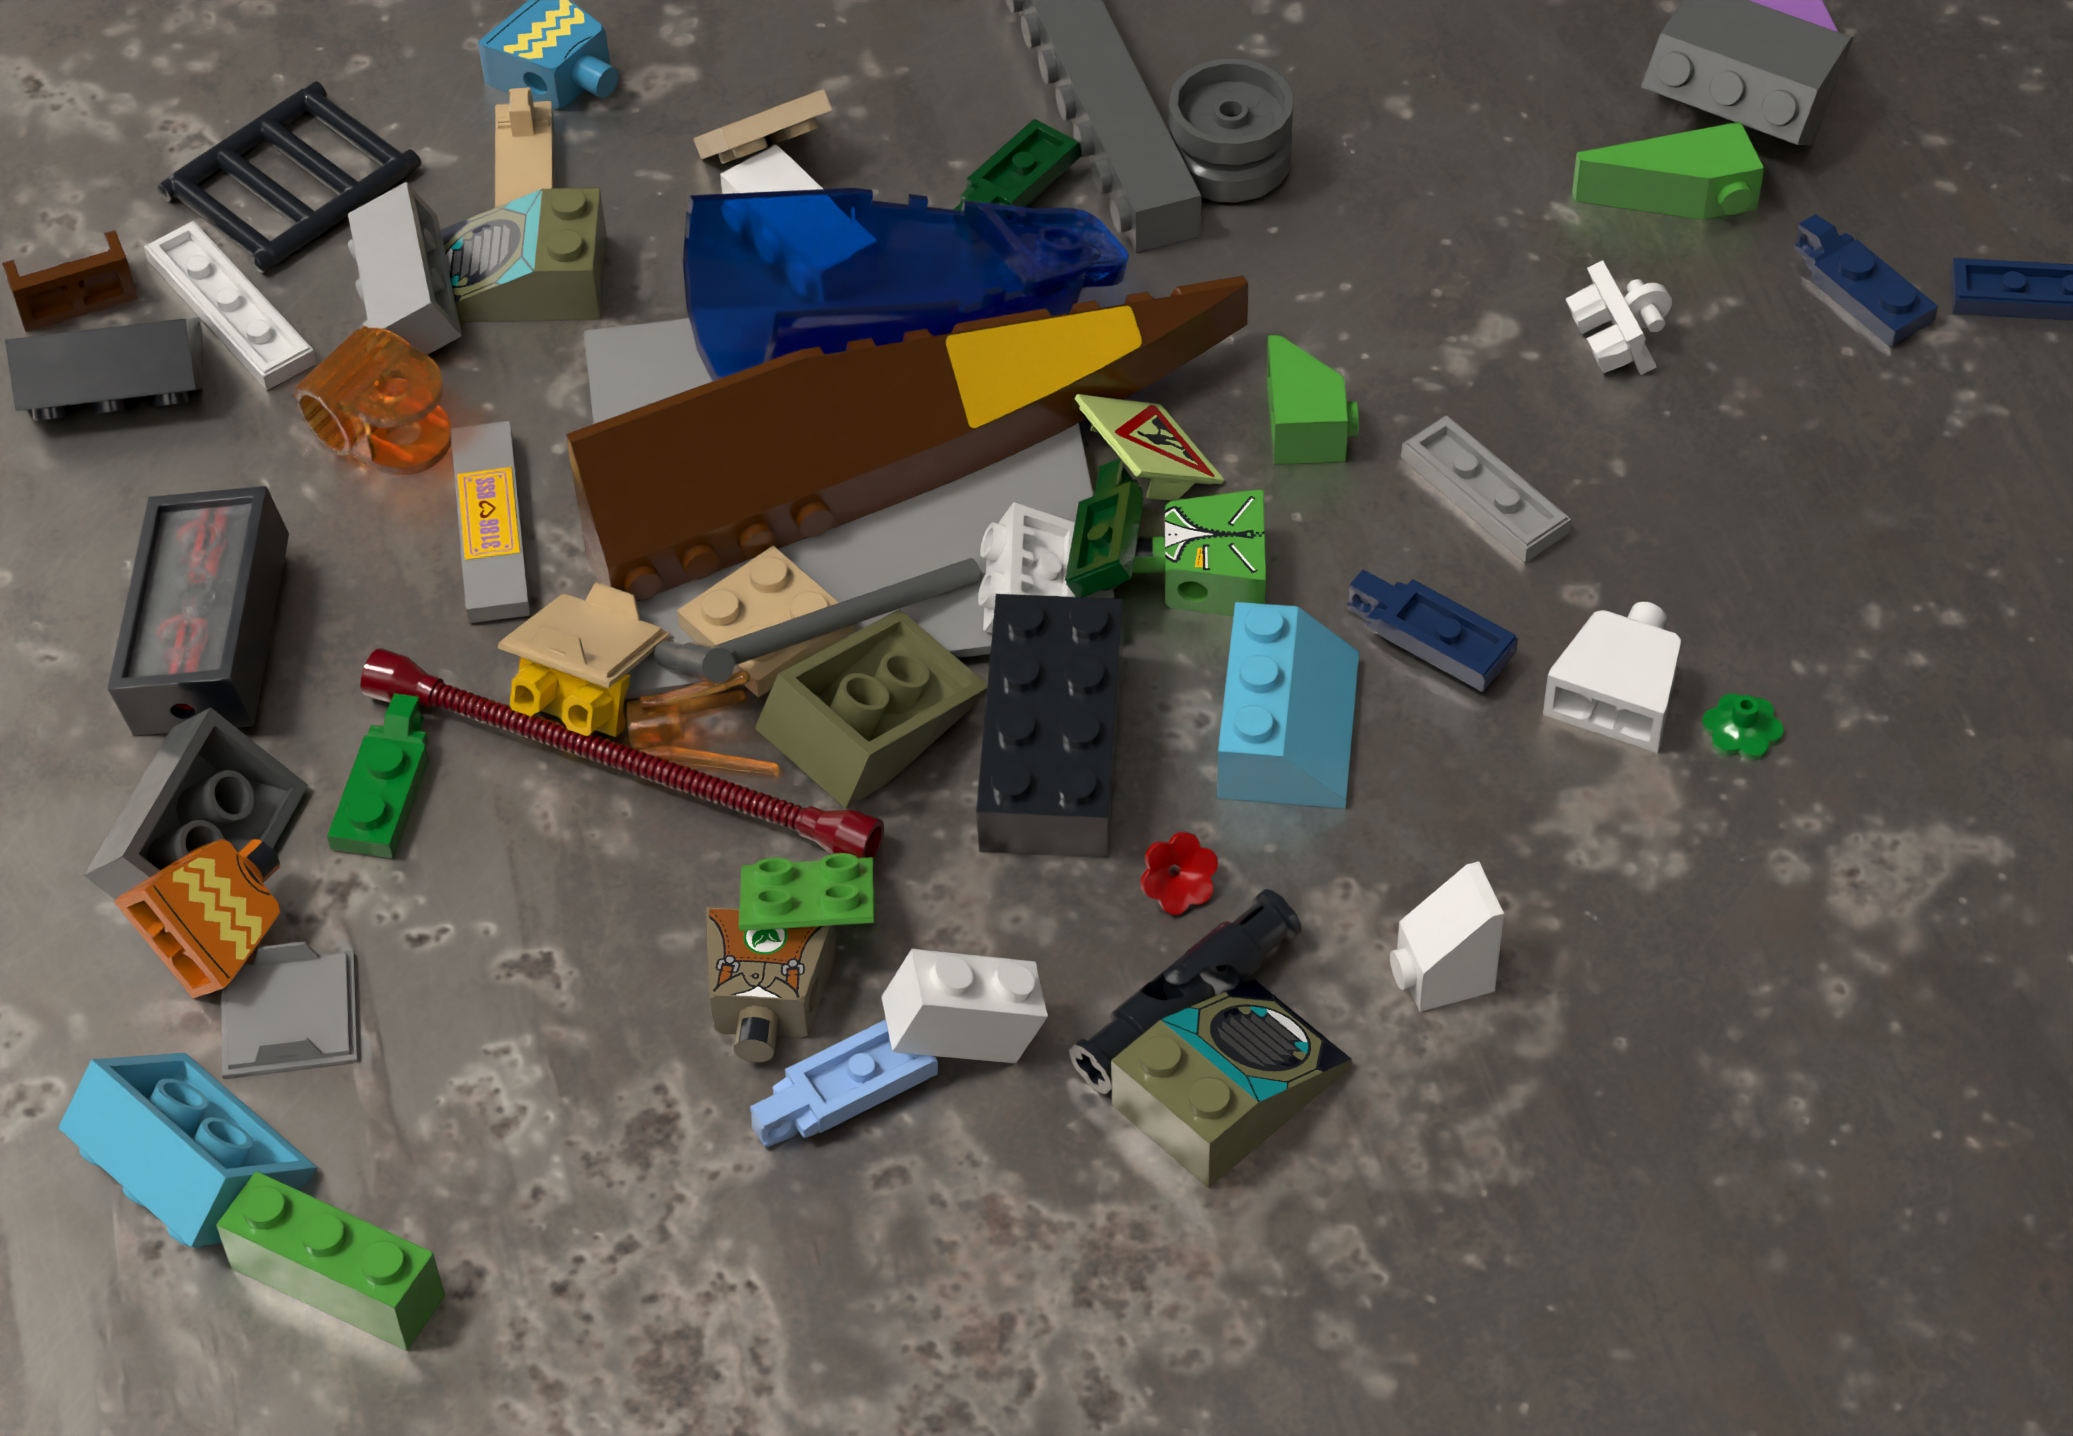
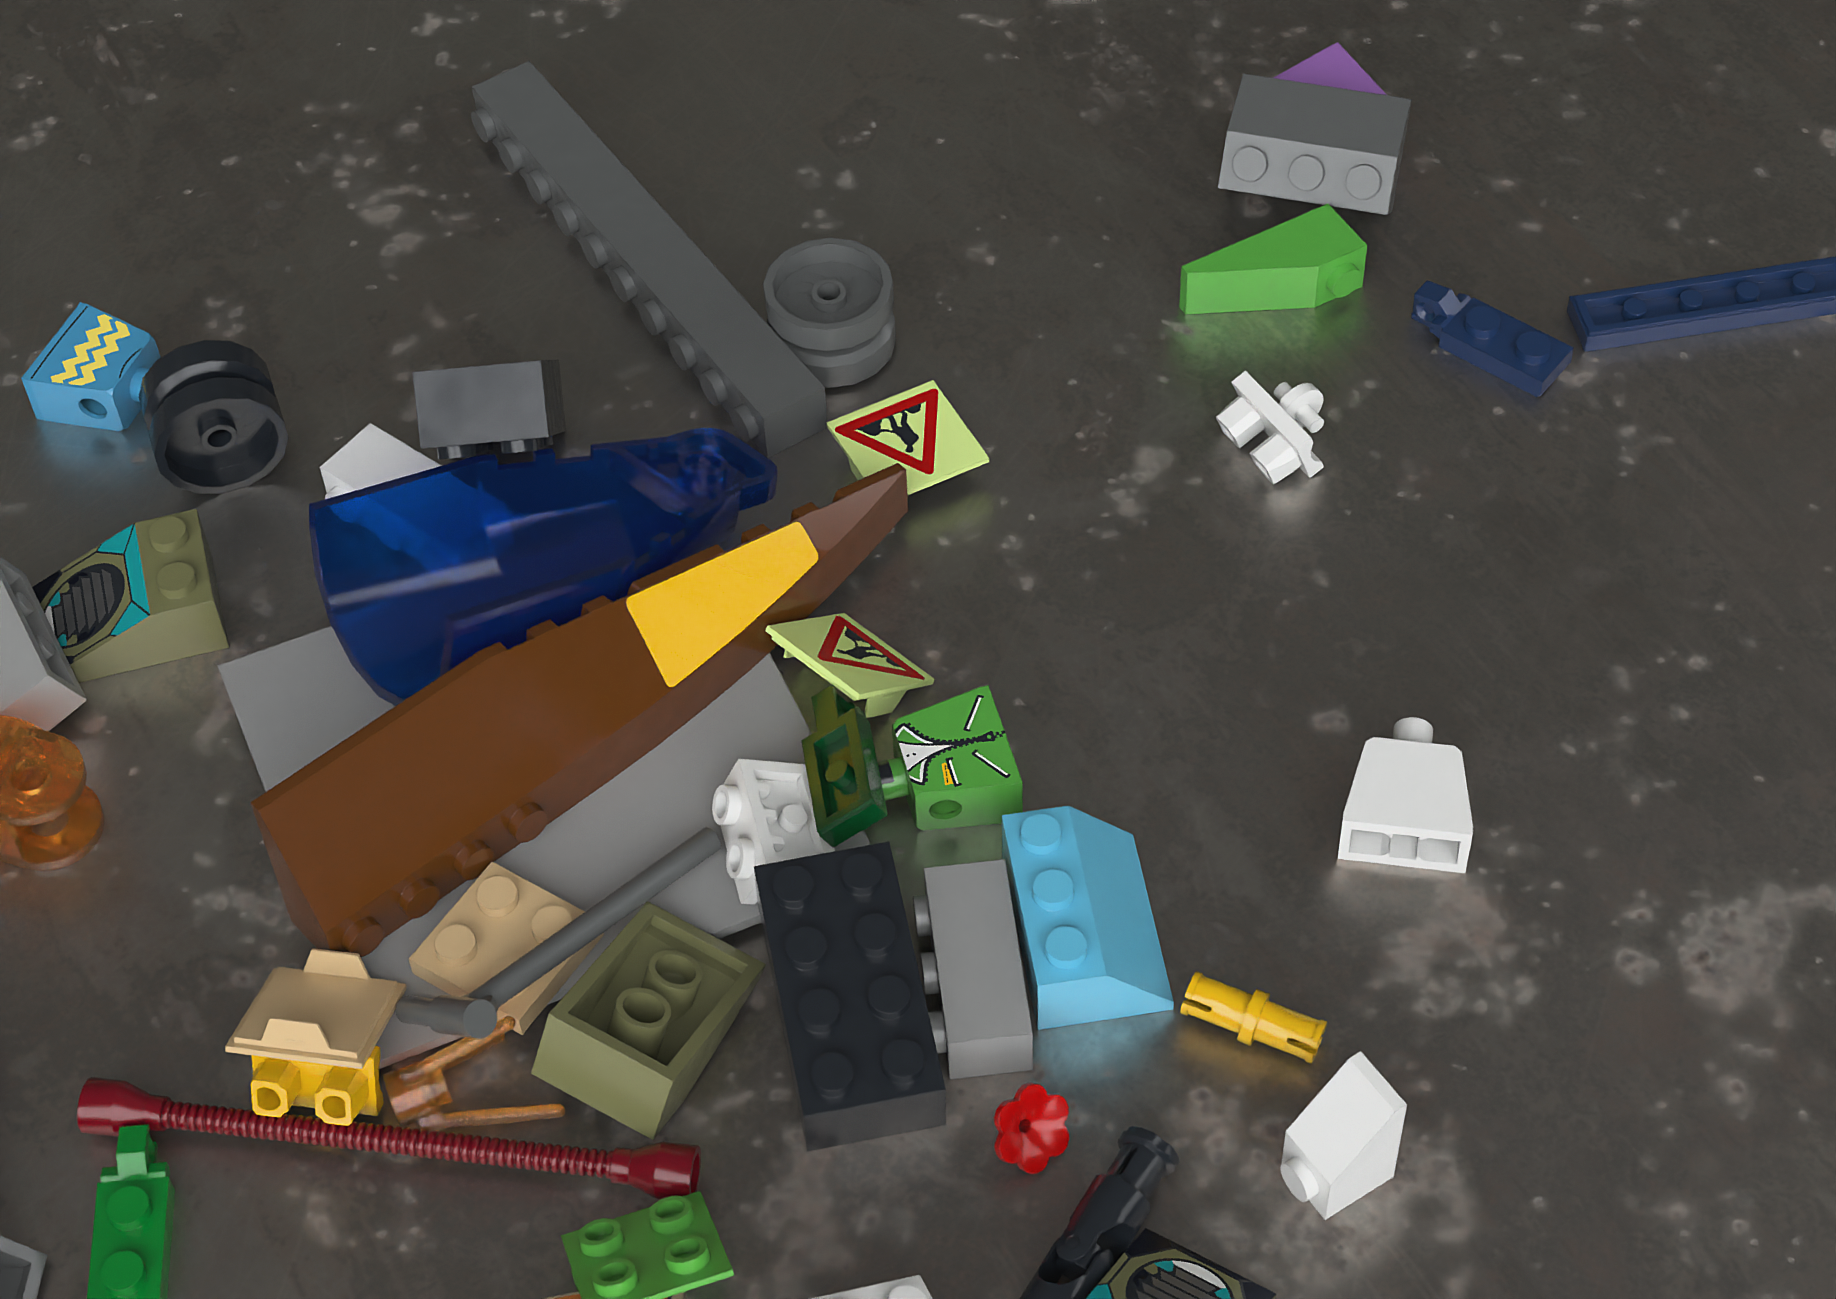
camera: 15 degrees left, 0 degrees up
light grey tile [450,421,531,623] -> none
tan hinge [495,87,555,208] -> none
tan plate [693,89,832,164] -> none
dark green hinge [953,119,1081,244] -> none
bright green slope [1267,335,1359,464] -> none
dark blue hinge [1347,569,1519,692] -> none
light grey tile [1401,415,1572,563] -> none
green plant [1702,693,1784,760] -> none
none -> black wheel [138,340,289,494]
none -> brick [412,360,566,459]
none -> yellowish green piece [826,380,989,495]
none -> light grey brick [913,859,1033,1080]
none -> yellow pin [1180,971,1327,1064]

